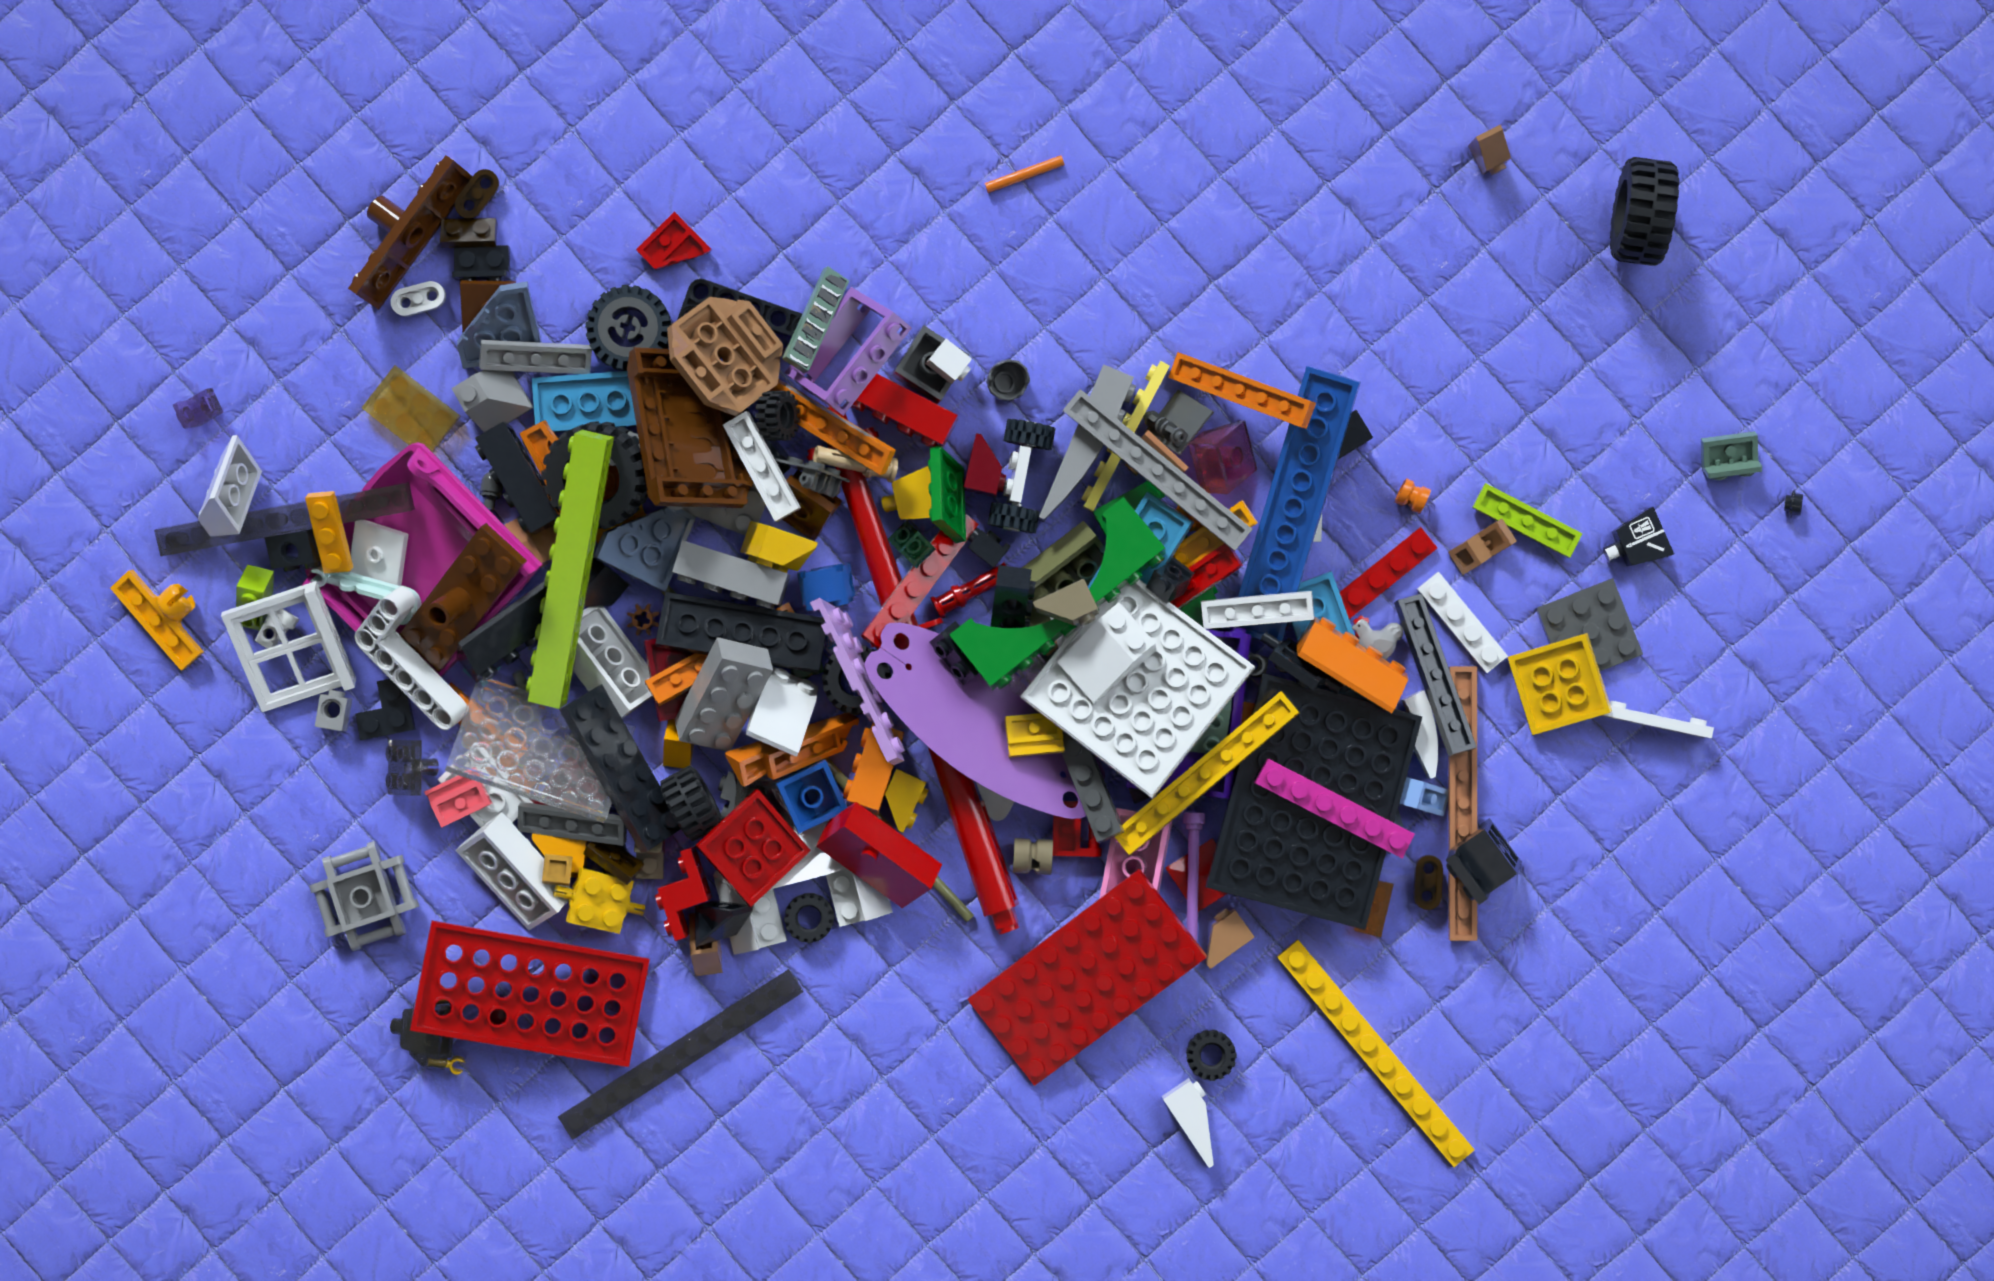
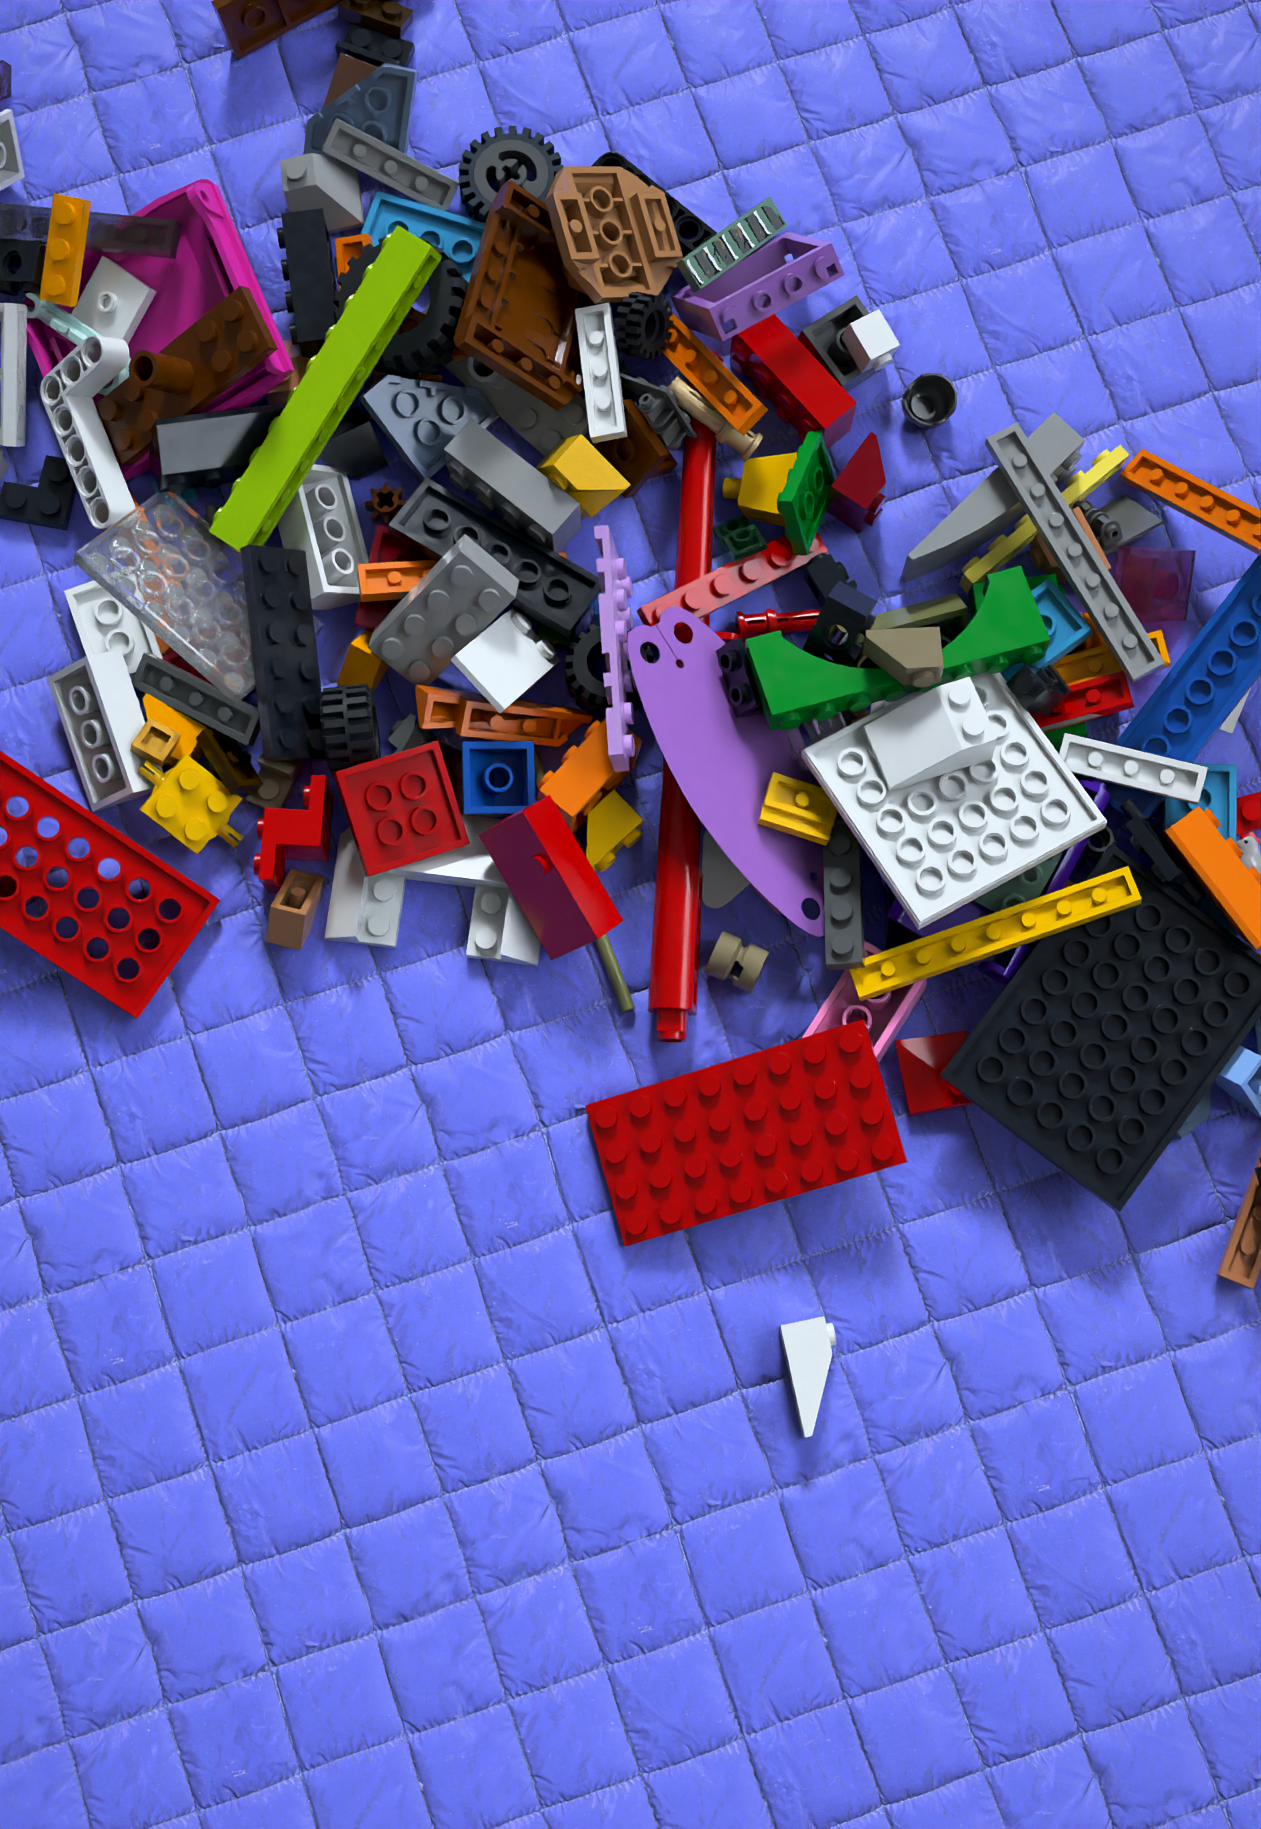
camera: 25 degrees right, 10 degrees down
clear yellow plate [362,365,461,453] -> none
clear smoke plate [385,740,439,796] -> none
white plate [391,281,446,317] -> none
coral plate [424,768,493,828] -> none
dark grey cylinder [480,472,503,510] -> none
clear smoke plate [558,968,804,1140] -> none
red wing [636,211,712,270] -> none
black slope [695,900,753,947] -> none
black tyre [784,893,834,943] -> none
blue brick [797,563,856,611] -> none
orange bar [984,155,1065,193] -> none
black plate [987,419,1056,533] -> none
red plate [1053,801,1102,857] -> none
medium lavender piece [1183,813,1205,942] -> none
black tyre [1186,1029,1237,1081] -> none
medium nougat slope [1205,908,1255,969] -> none
dark pink plate [1254,758,1415,859] -> none
yellow plate [1276,939,1475,1167] -> none
clear orange plate [1353,880,1394,937] -> none
dark brown plate [1413,855,1443,910] -> none

